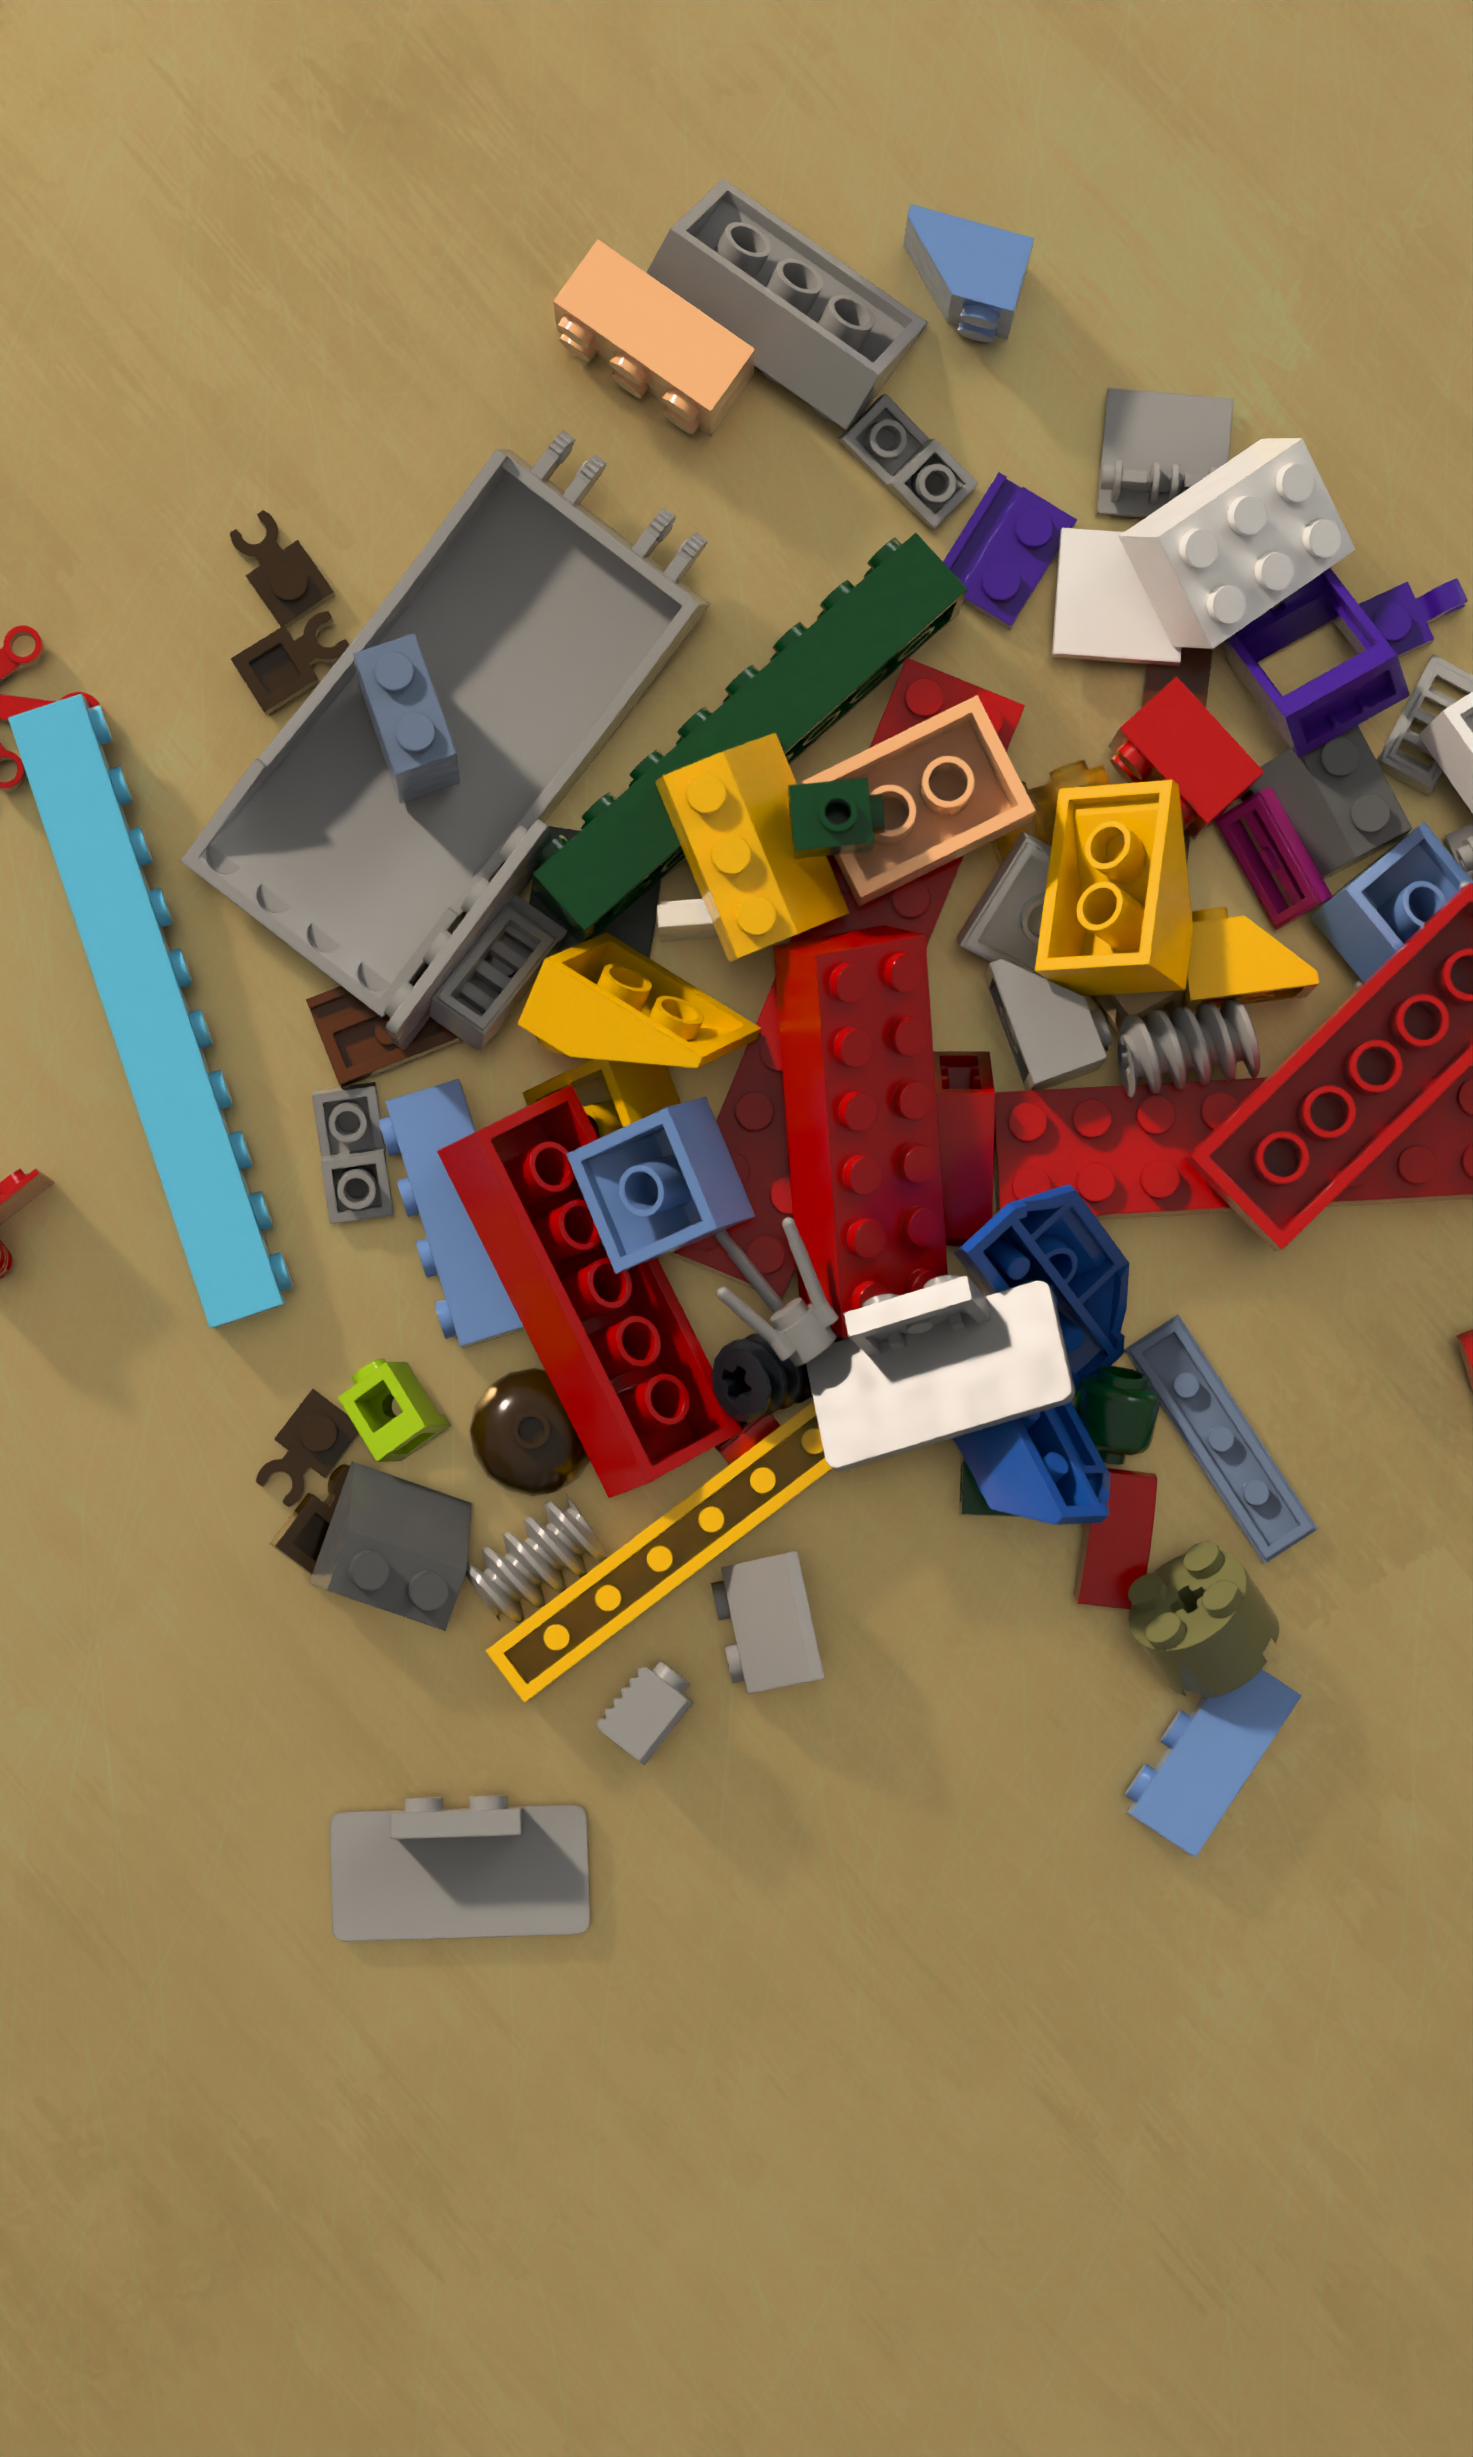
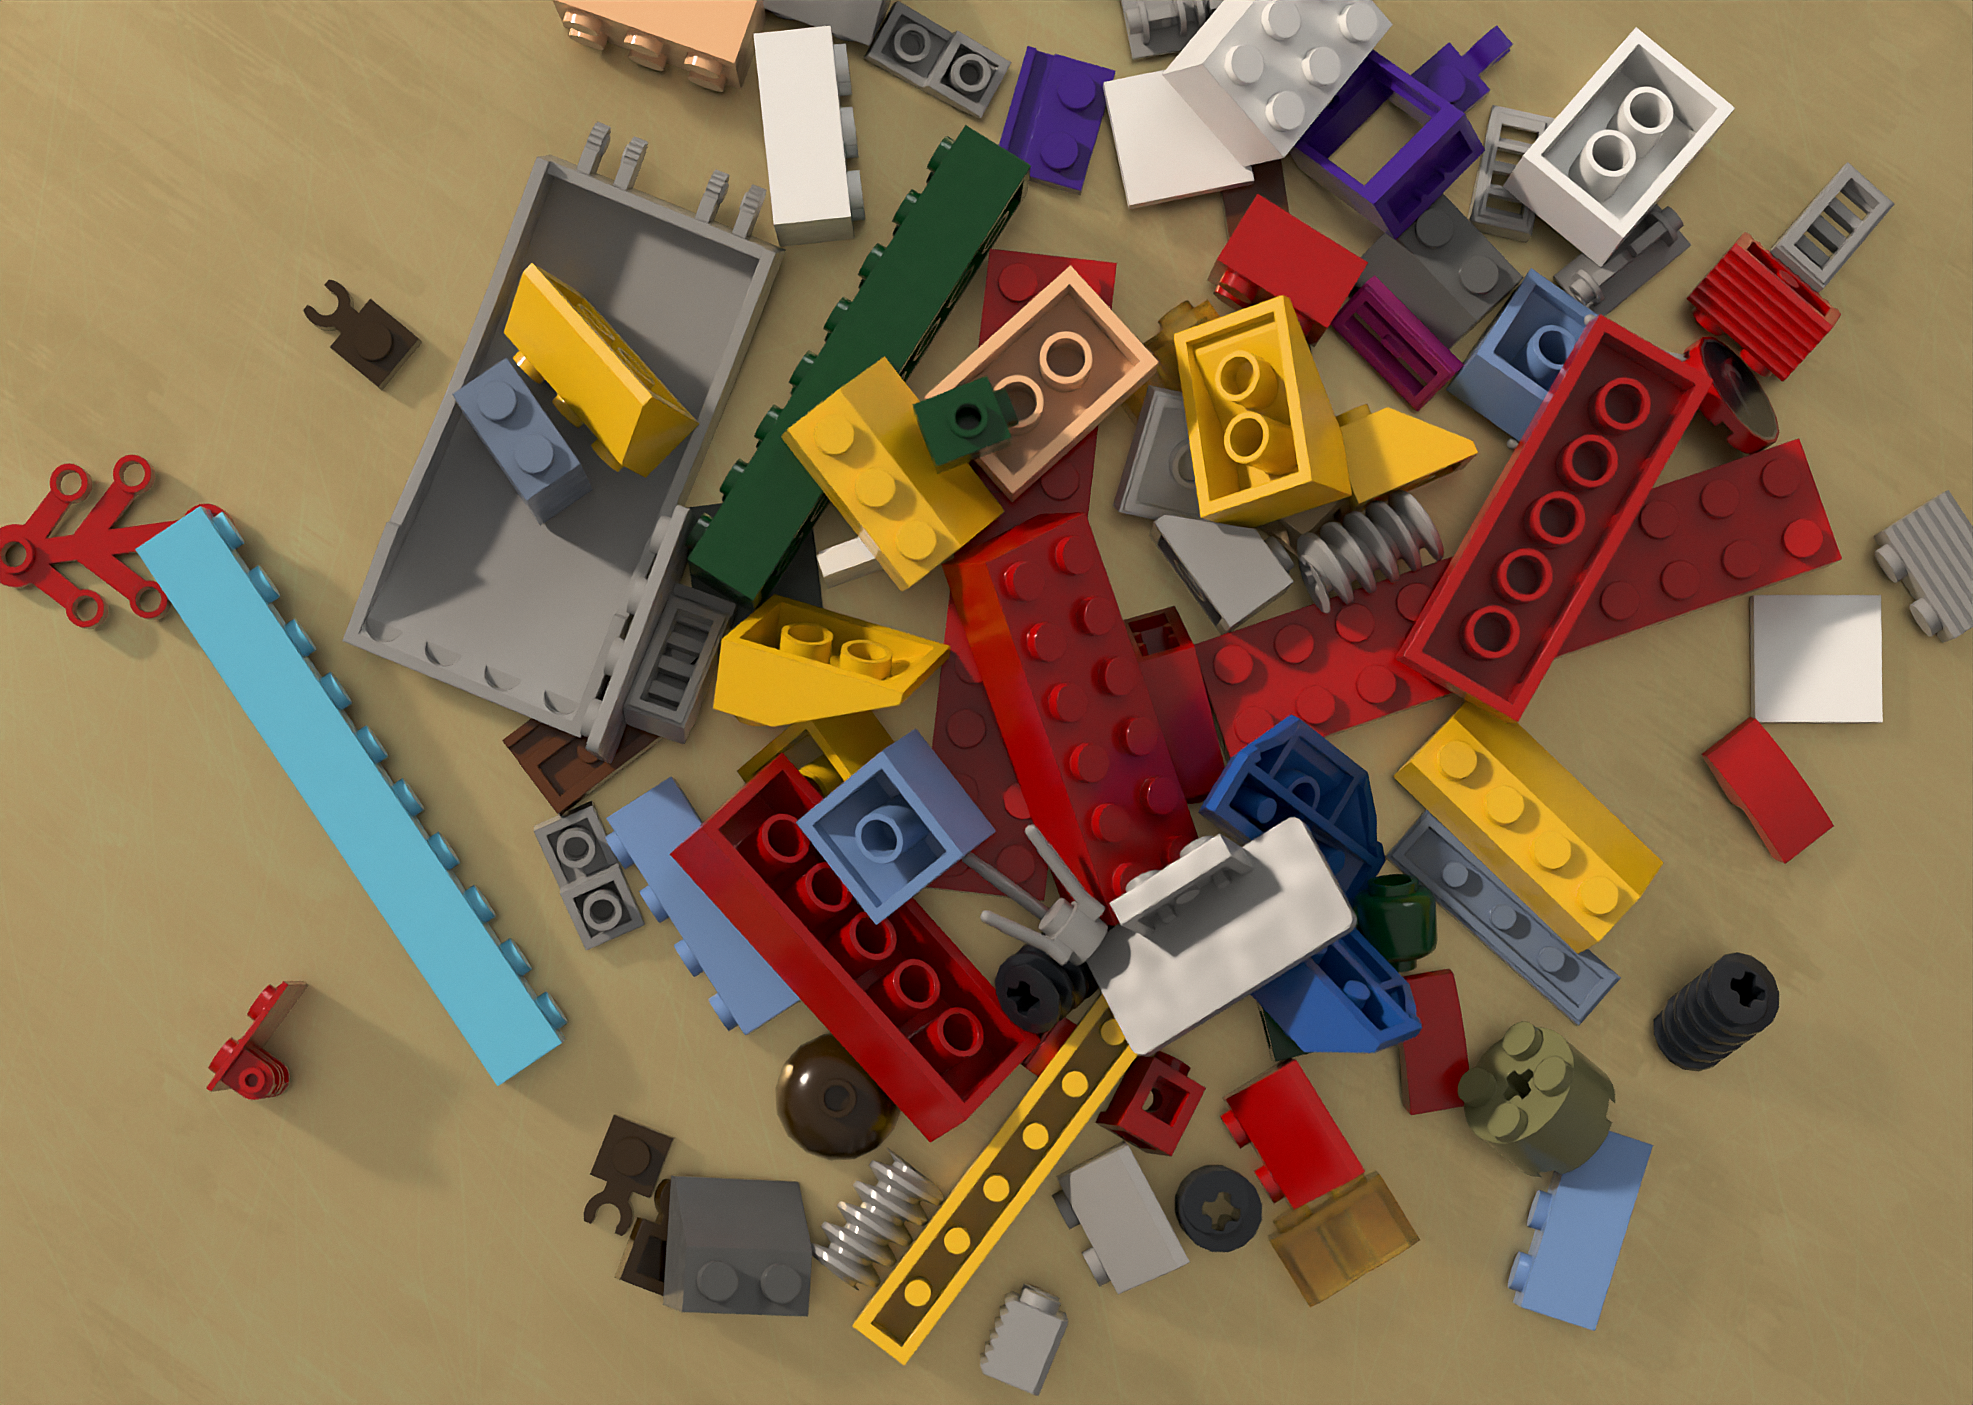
camera: 15 degrees left, 0 degrees up
dark brown plate [231,611,349,716] -> none
lime brick [338,1358,451,1462] -> none
none -> yellow slope [503,263,699,478]
none -> white brick [754,25,865,247]
none -> red brick [1095,1051,1206,1157]
none -> black piece [1174,1165,1262,1252]
none -> red slope [1220,1058,1366,1210]
none -> clear yellow brick [1267,1170,1420,1308]
none -> yellow slope [1393,700,1664,954]
none -> black piece [1654,952,1779,1071]

